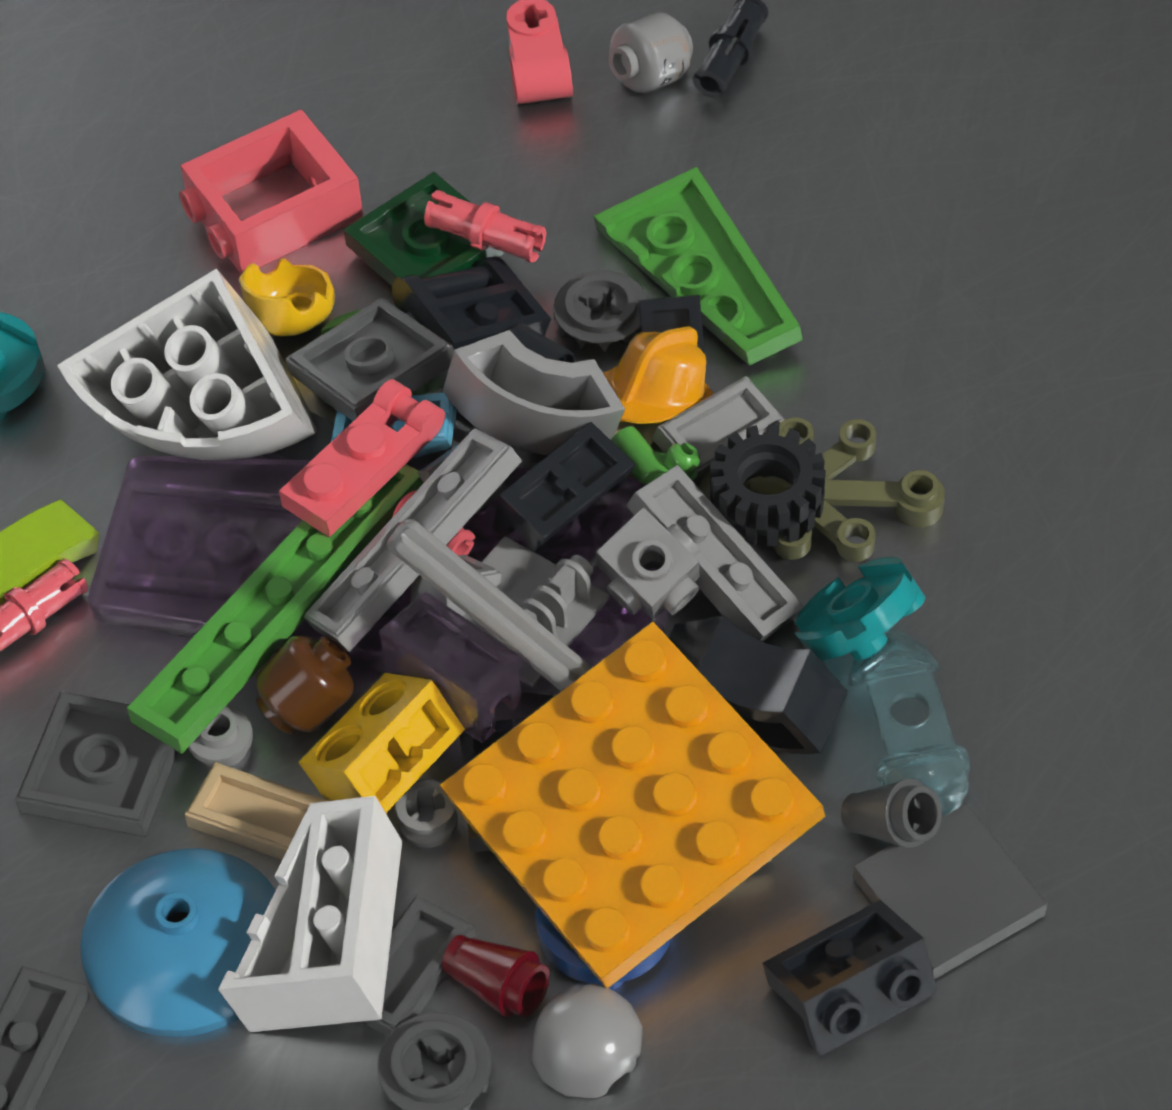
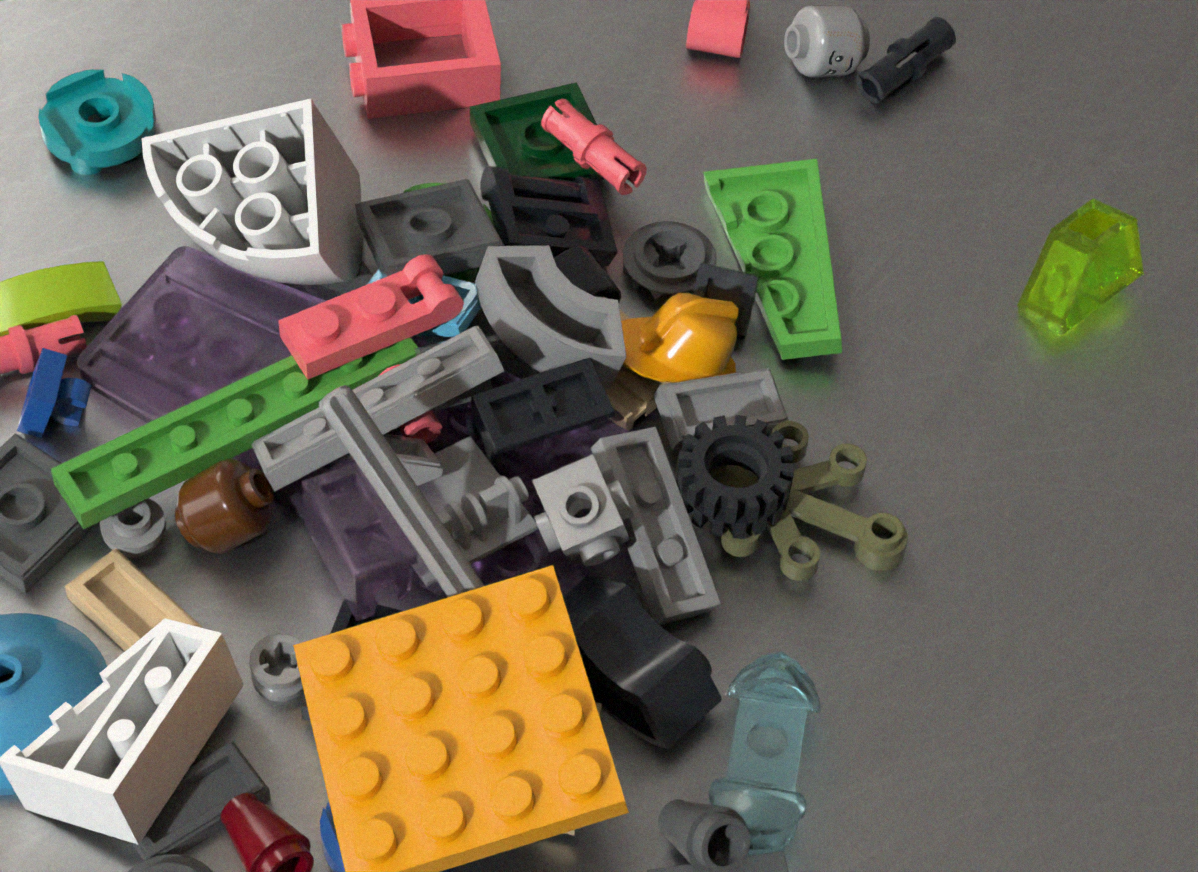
camera: 15 degrees right, 0 degrees up
yellow hair [238,258,335,336] -> none
yellow brick [298,673,465,813] -> none
bright green arm [612,426,701,485] -> none
teal plate [795,557,926,661] -> none
none -> blue tile [17,348,92,438]
none -> clear neon green slope [1017,198,1144,336]

